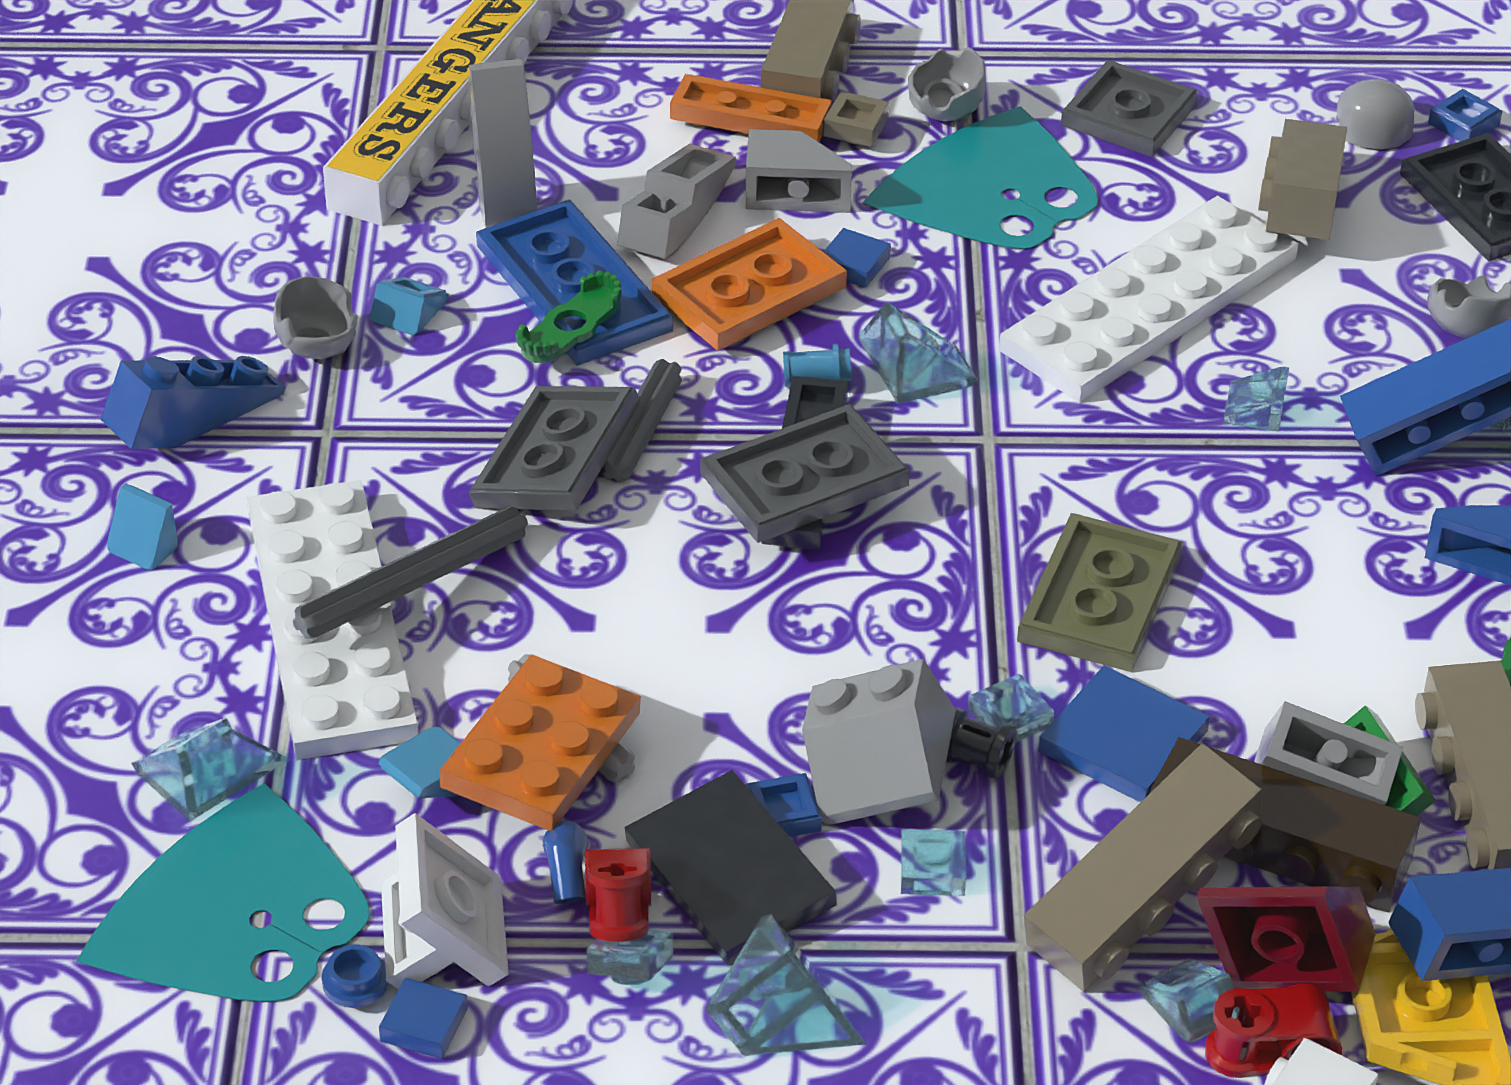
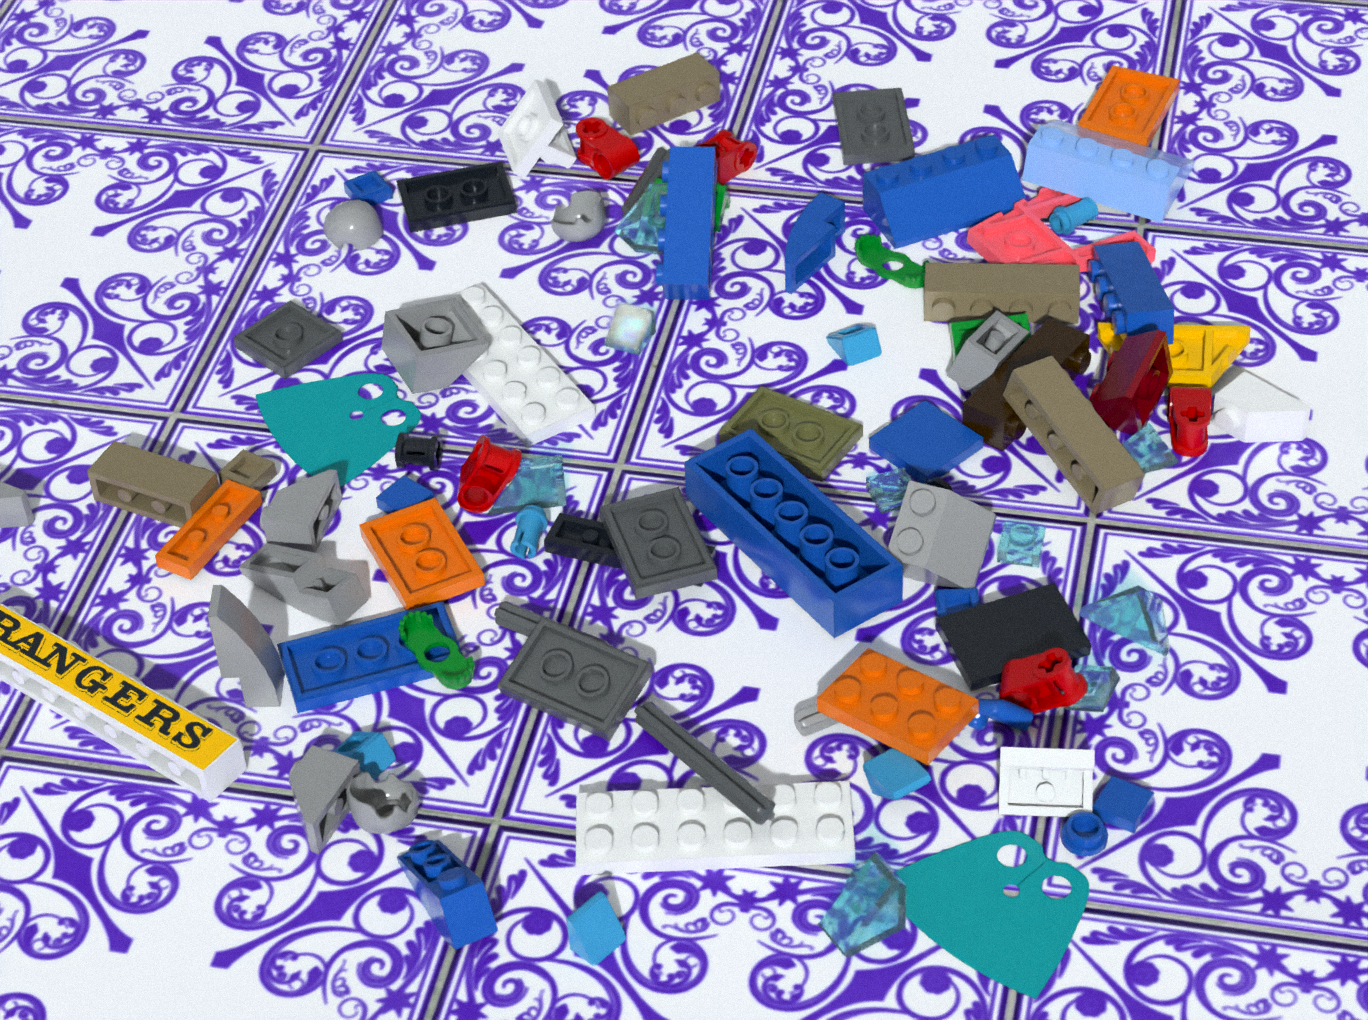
camera: 75 degrees left, 0 degrees up
light grey hair [908,47,986,121] -> none
dark tan brick [1258,119,1347,240] -> none
none -> light grey slope [289,745,361,854]
none -> light grey slope [381,298,488,394]
none -> black bush [395,432,443,471]
none -> red piece [457,435,522,513]
none -> blue brick [684,428,903,638]
none -> dark azure slope [826,324,882,366]

